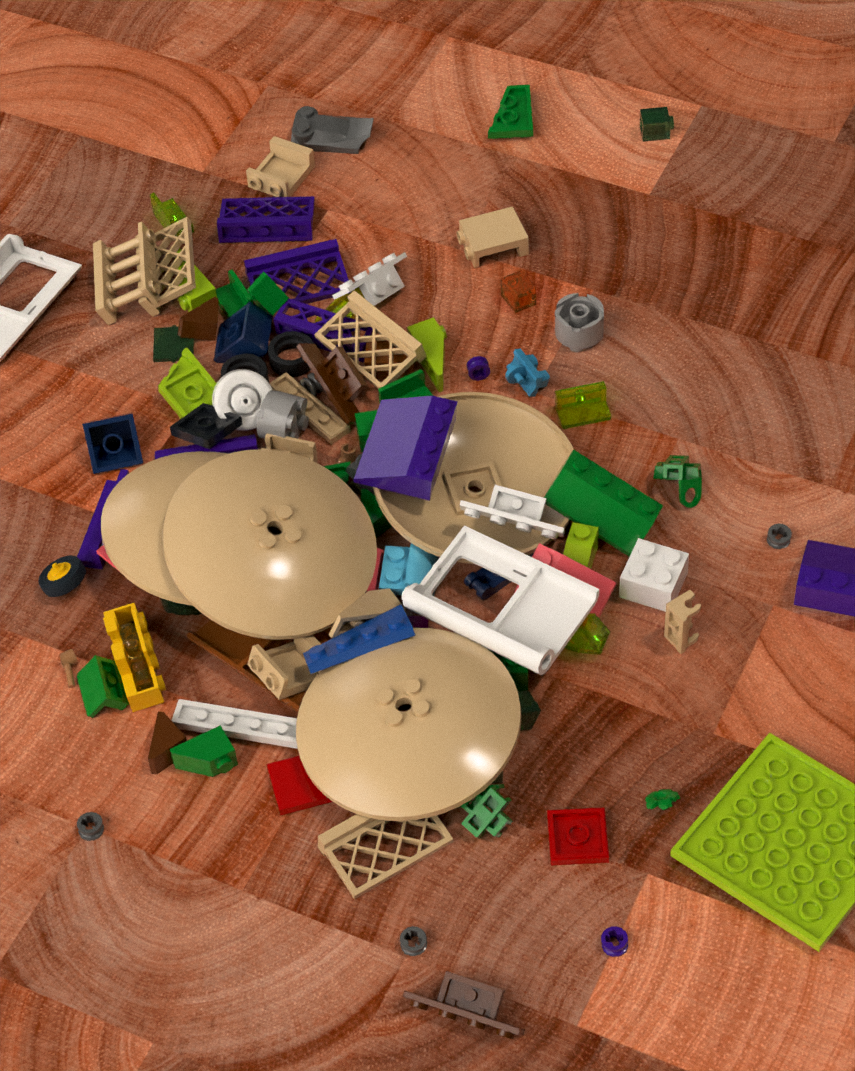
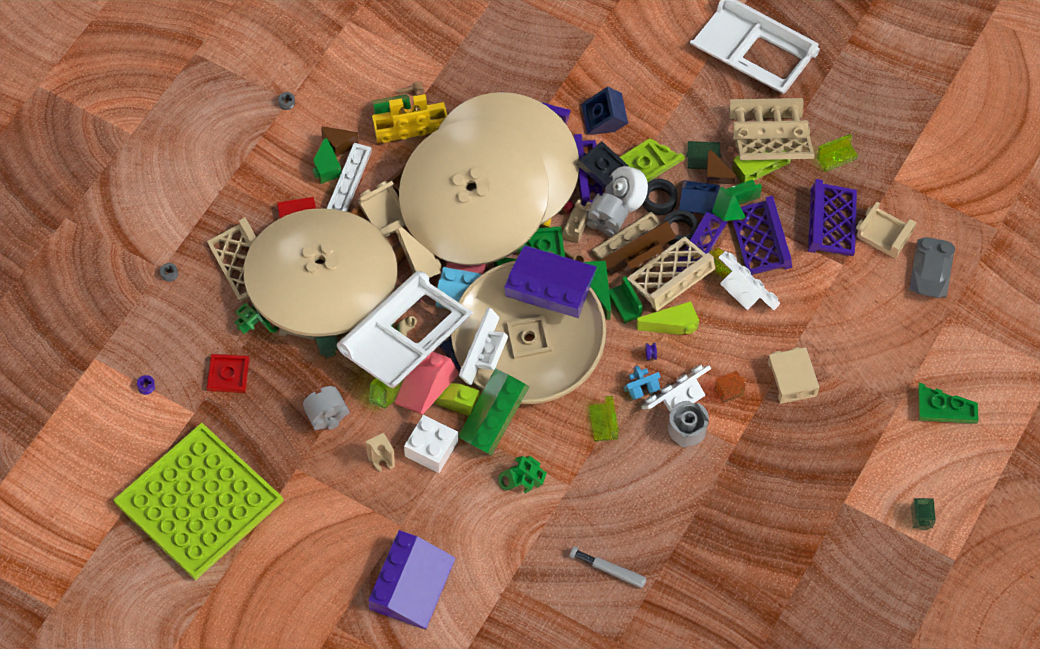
camera: 90 degrees right, 10 degrees up
black wheel [38,555,86,597] -> none
blue wing [303,604,415,674] -> none
reddish brown bracket [403,971,525,1039] -> none
green plant [645,789,680,810] -> none
dark grey bush [767,523,792,549] -> none
none -> light grey brick [303,386,350,430]
none -> light grey piece [569,546,646,588]
none -> white bracket [641,364,711,413]

